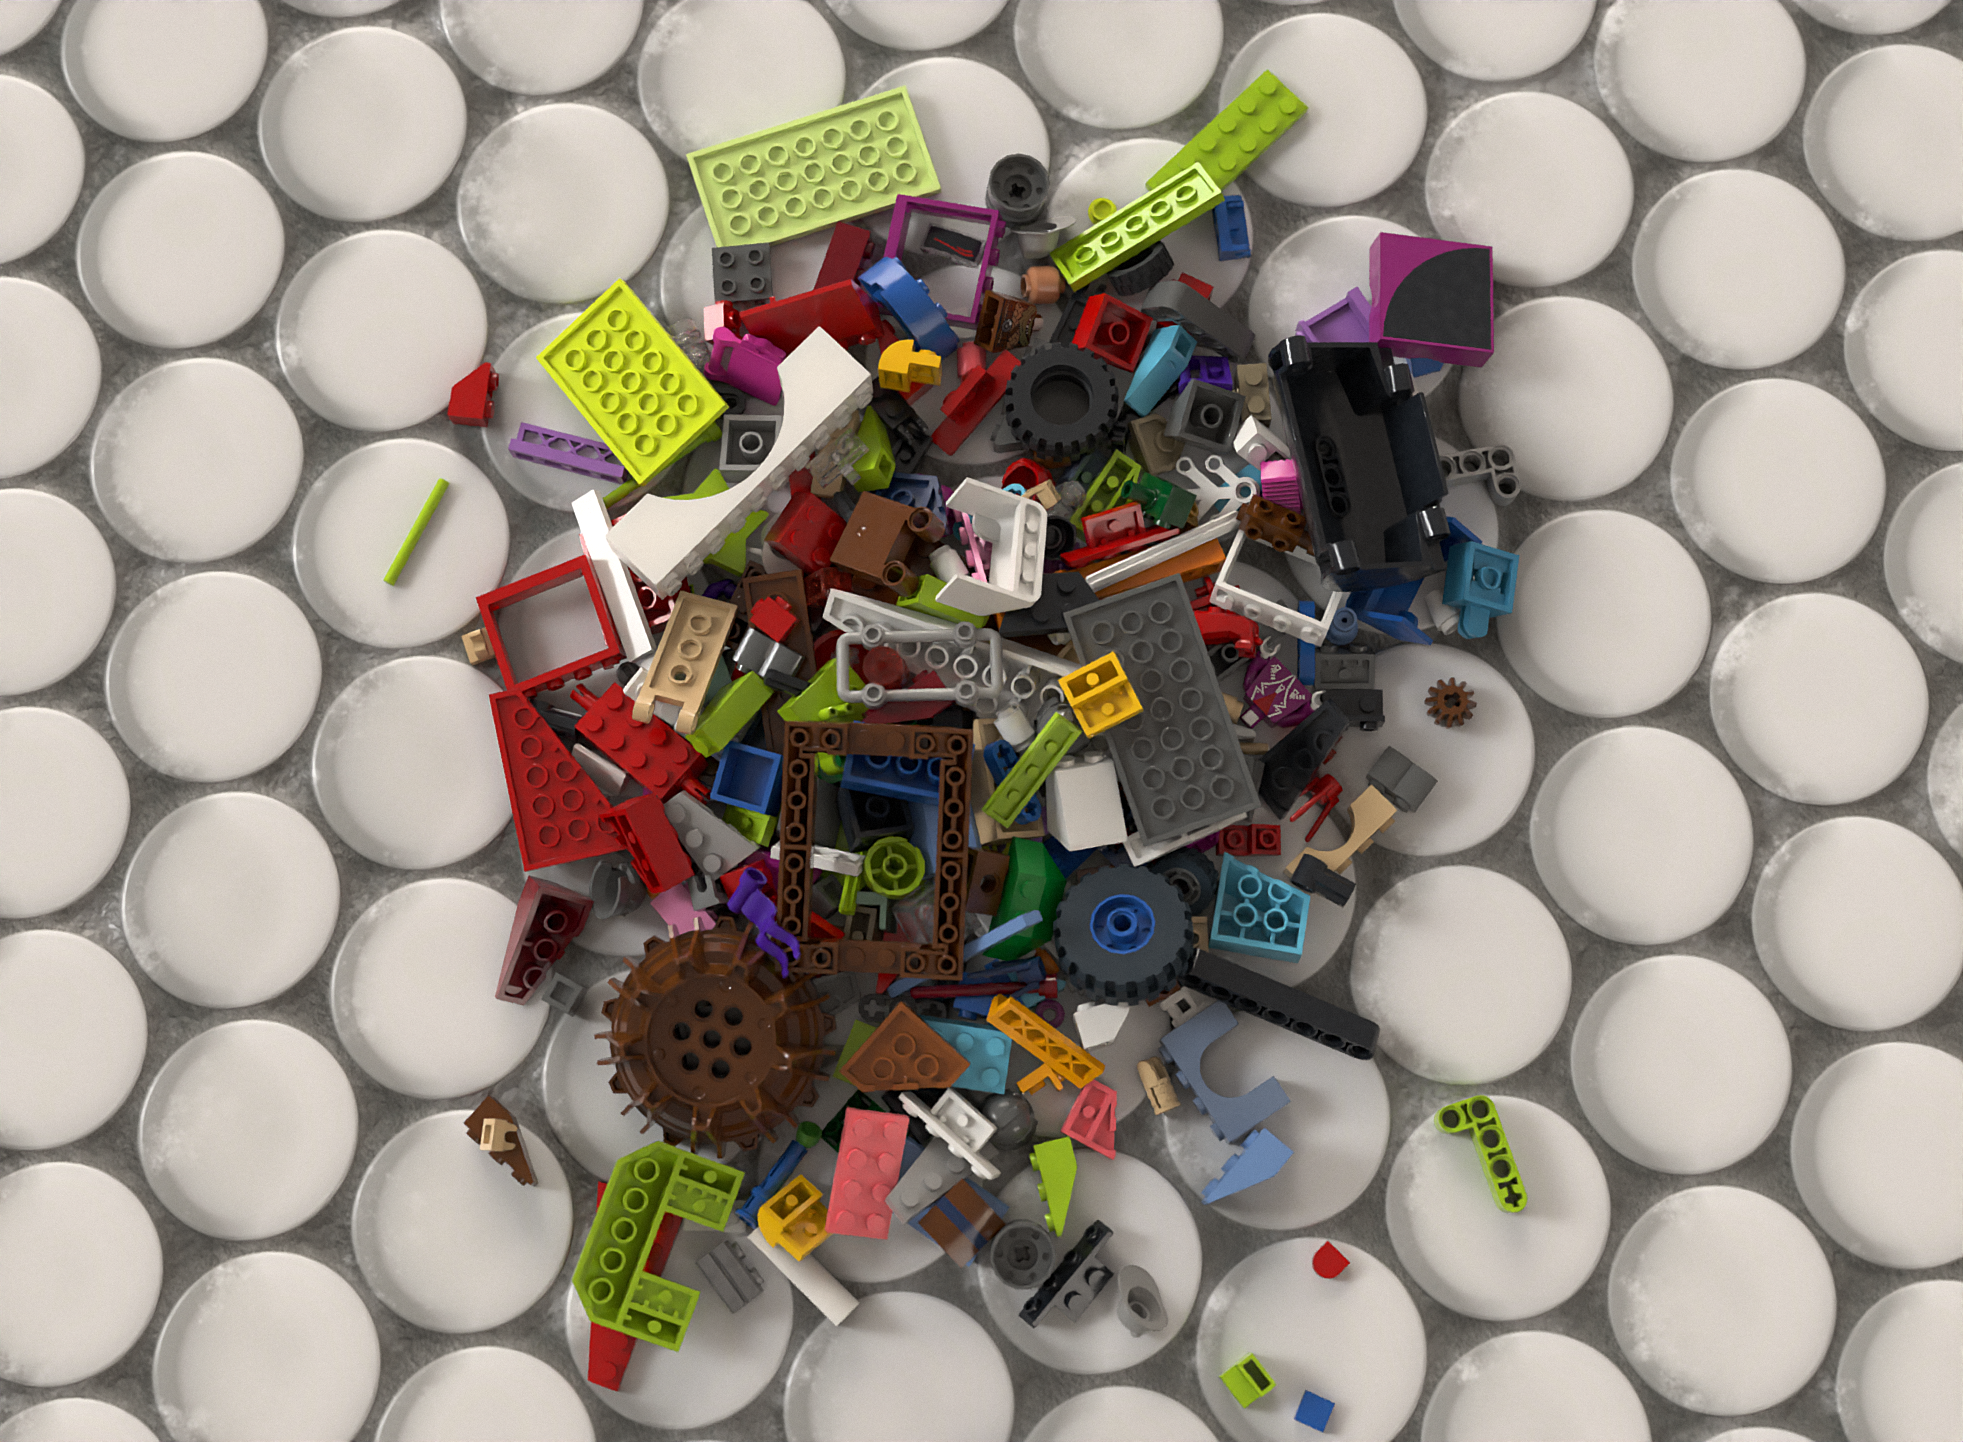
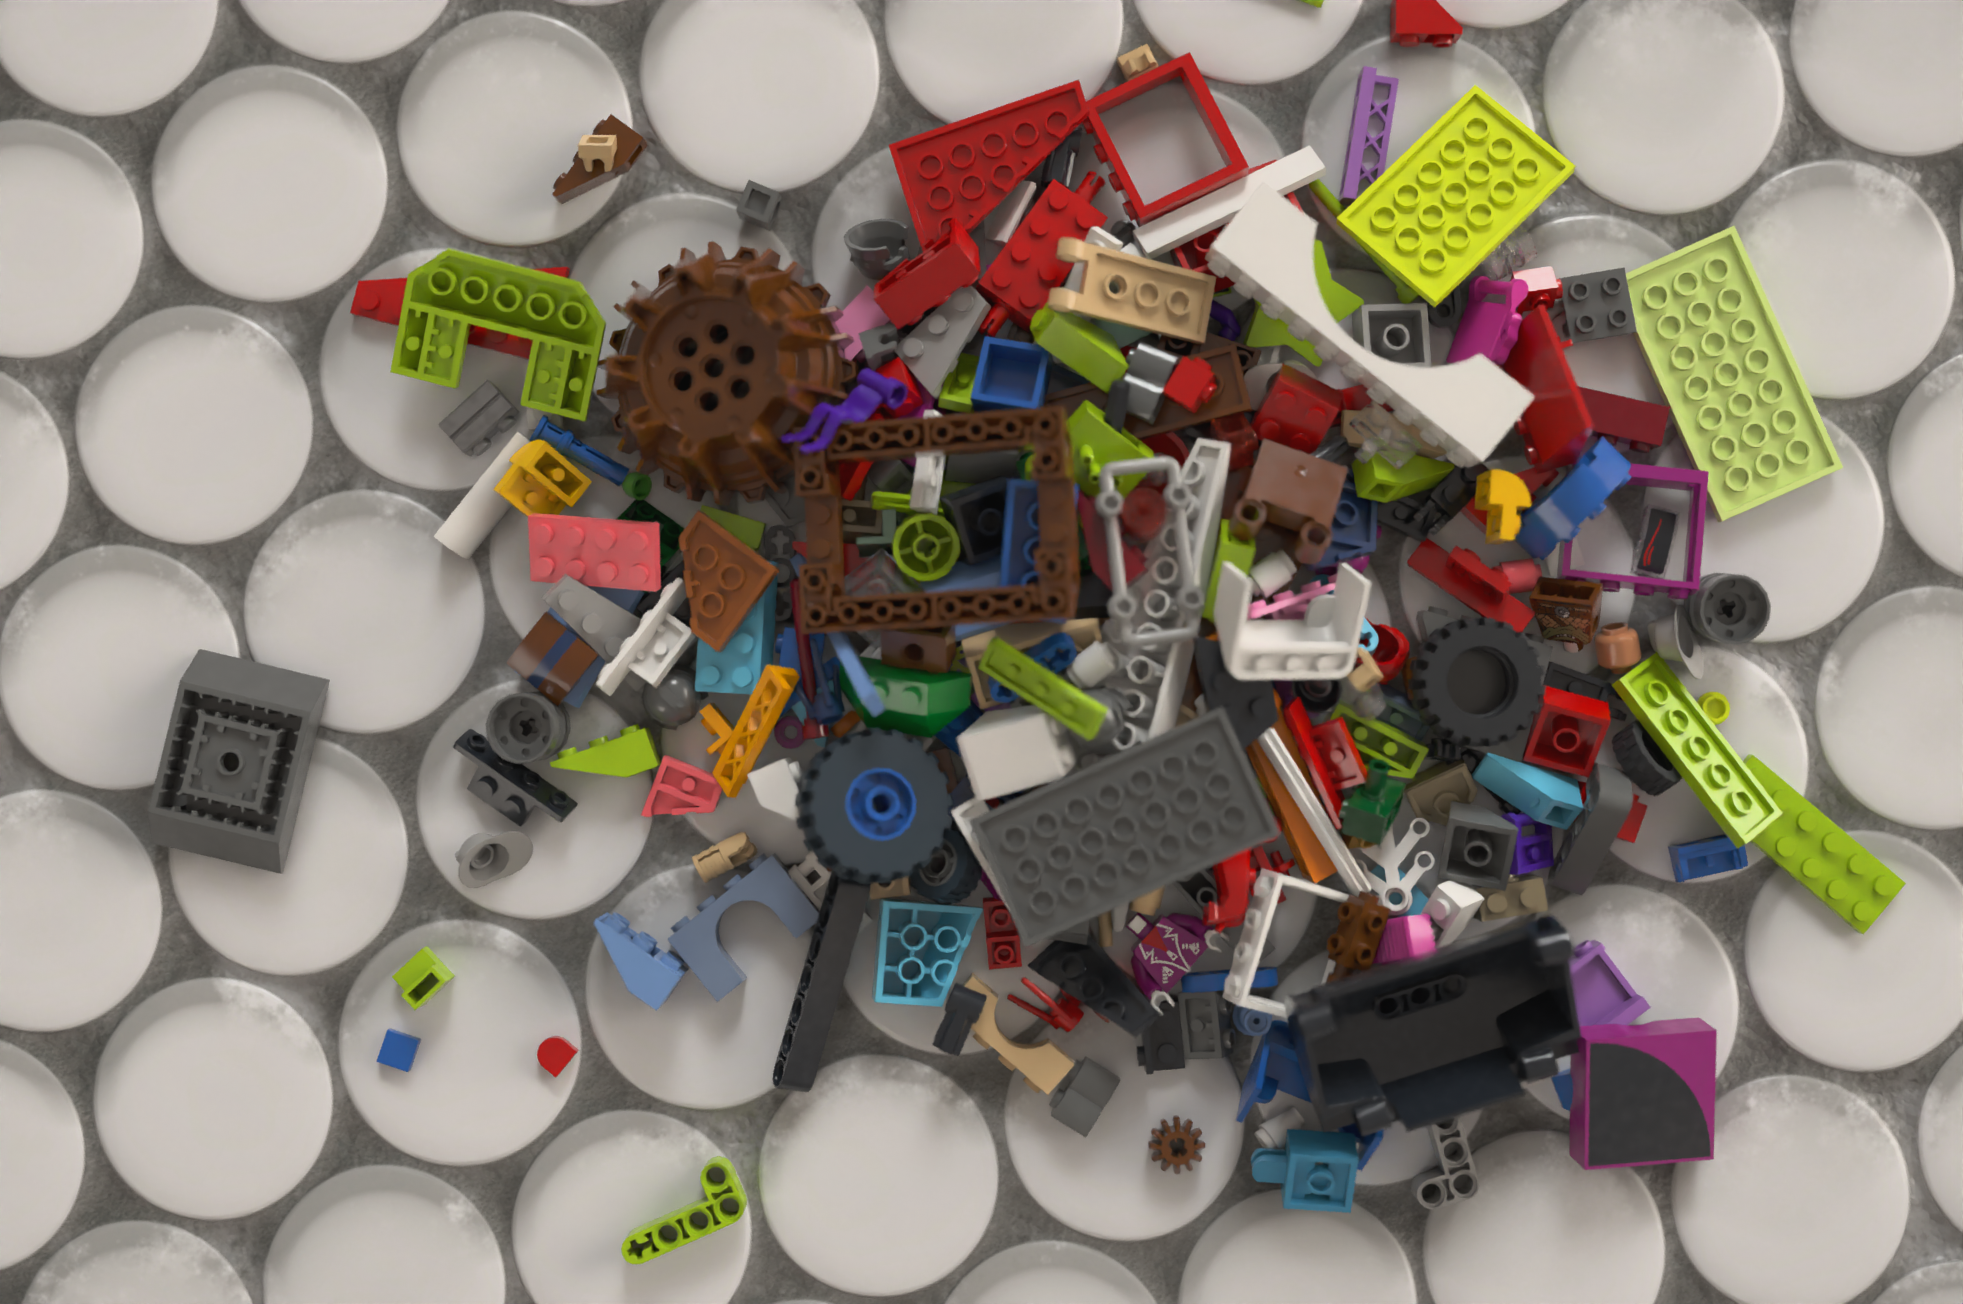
camera: 80 degrees right, 10 degrees up
dark red wedge [495,875,594,1006] -> none
yellow brick [1058,651,1144,739] -> none

